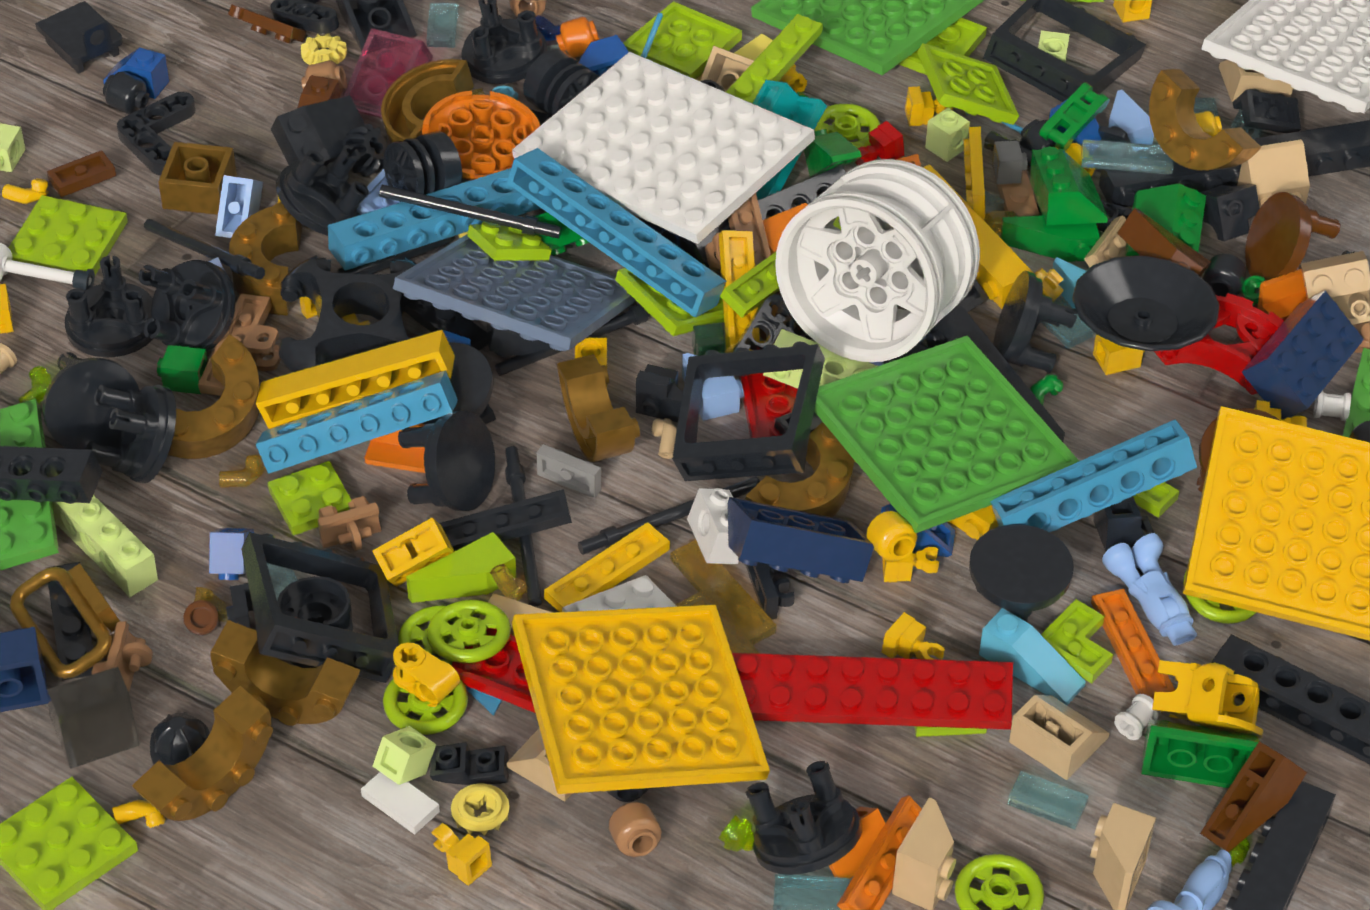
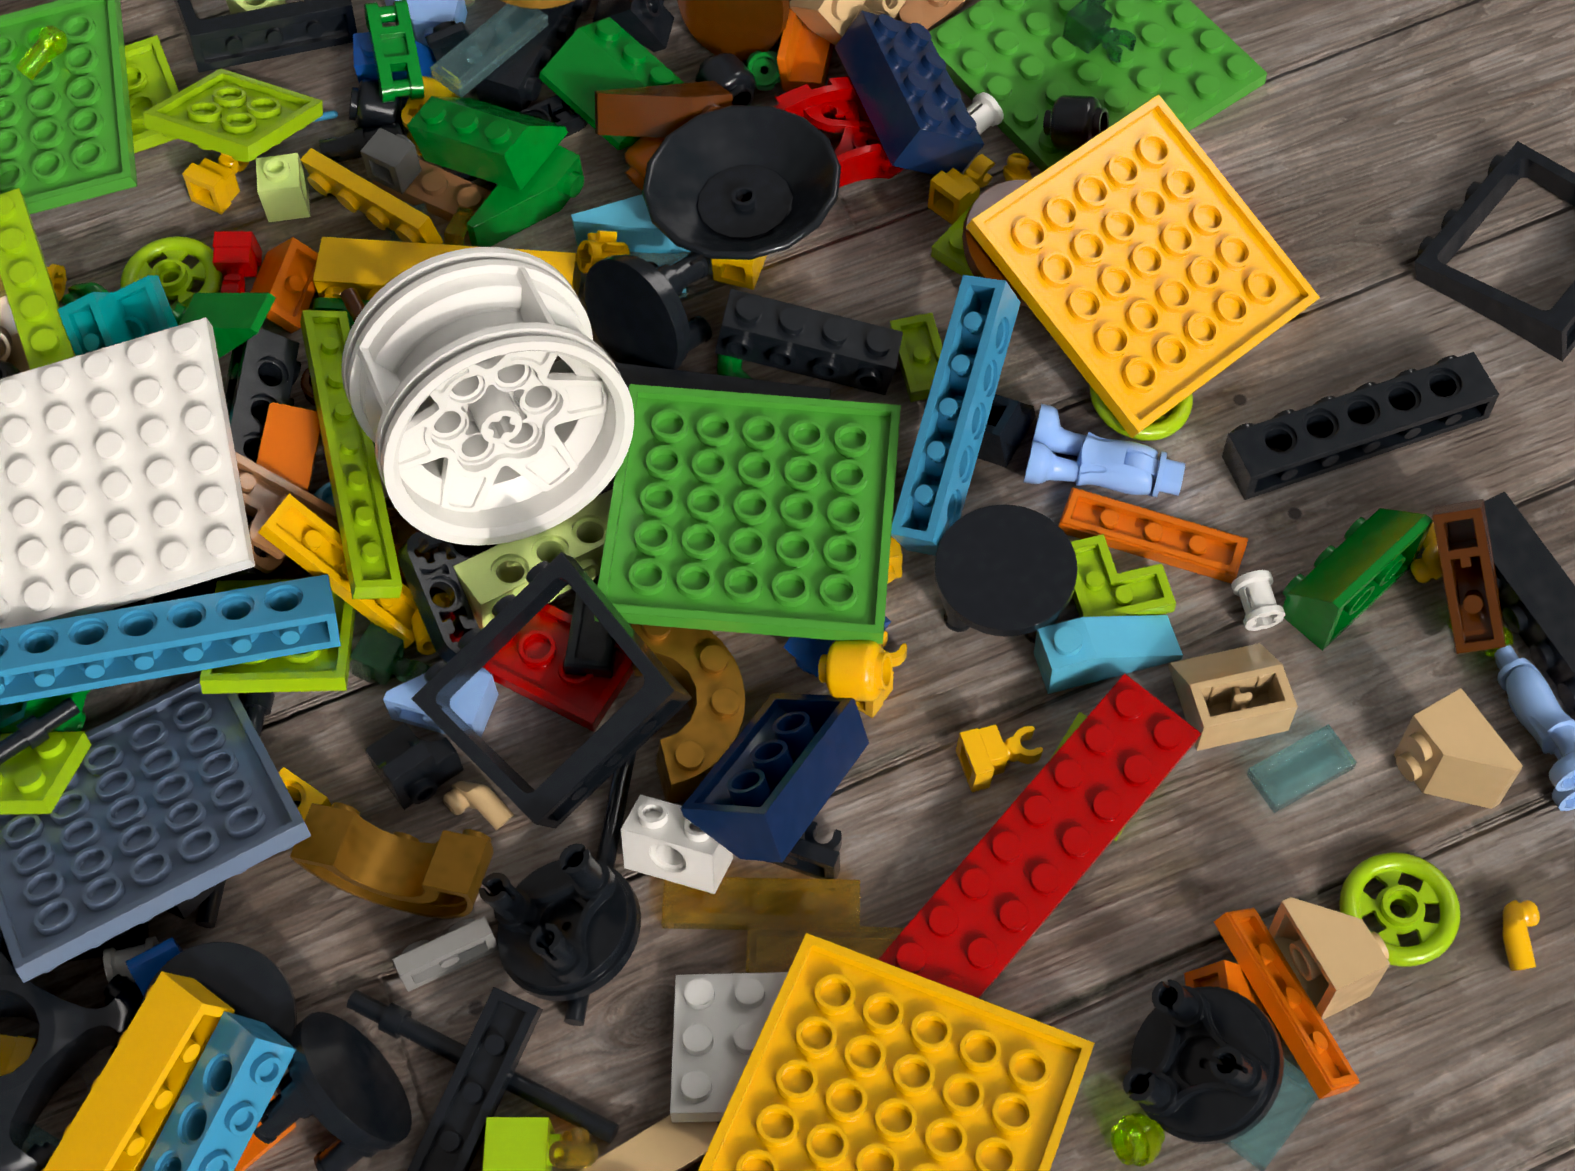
camera: 50 degrees left, 15 degrees up
yellow plate [544,522,670,612] -> none
tan tile [1084,215,1127,267] -> none
yellow piece [1152,660,1264,739] -> none
none -> black piece [479,843,641,1001]
none -> black brick [715,289,903,395]

